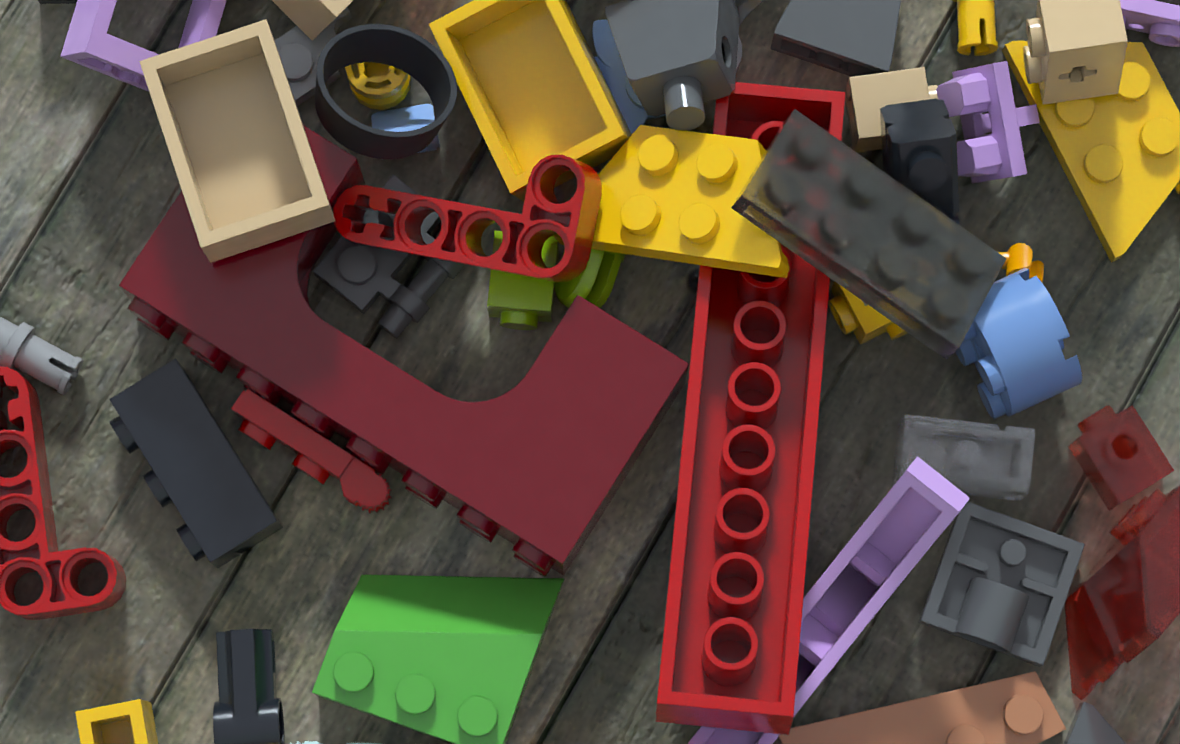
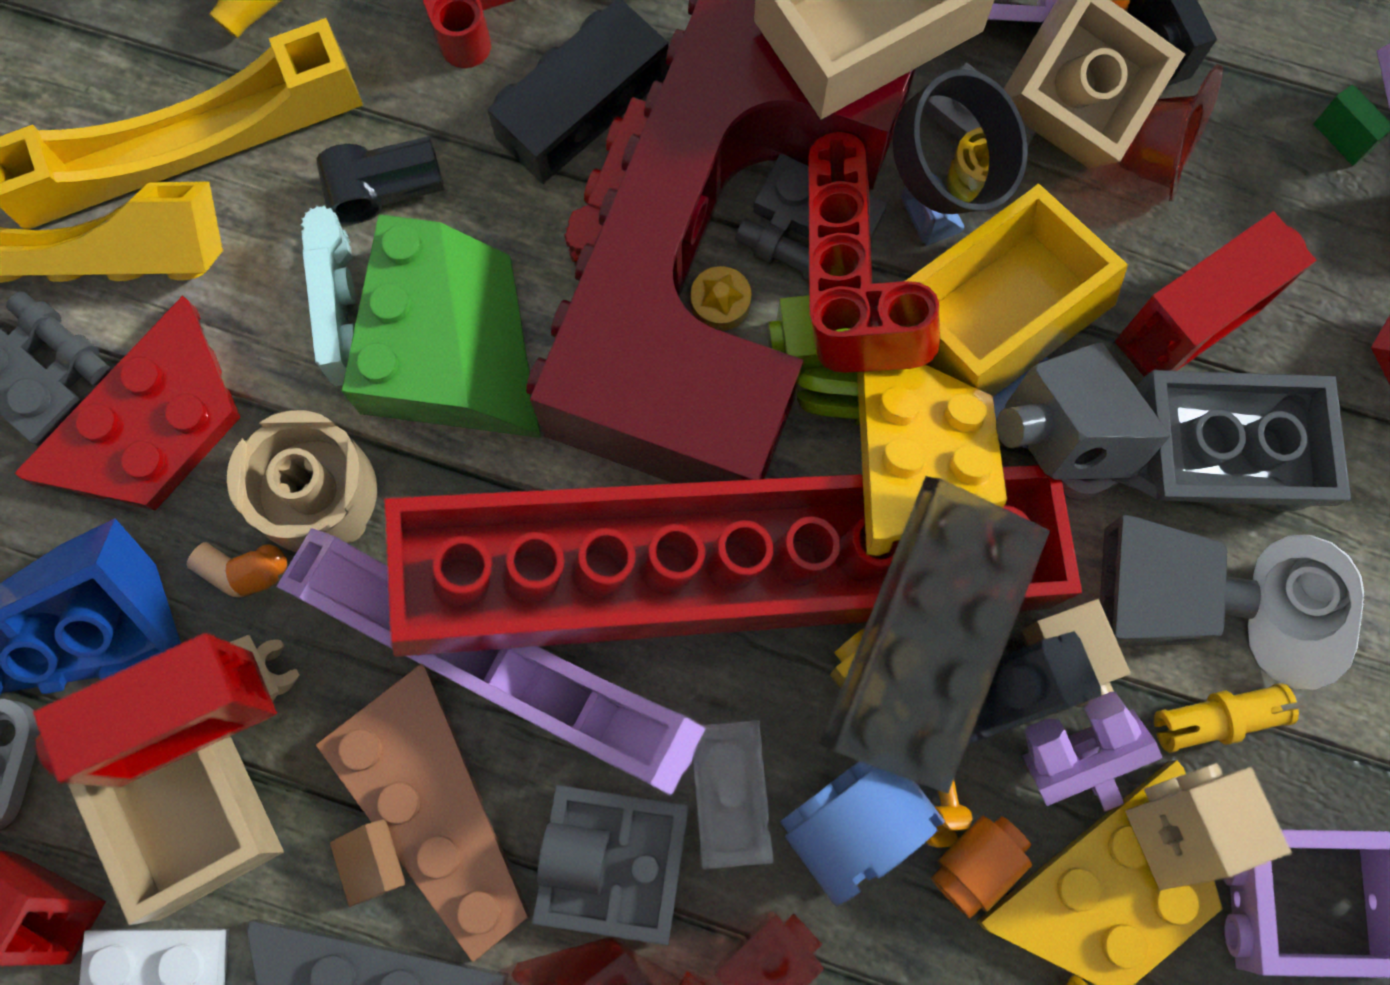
camera: 80 degrees right, 5 degrees down
none -> yellow tile [690,266,752,331]
none -> orange brick [930,815,1032,919]

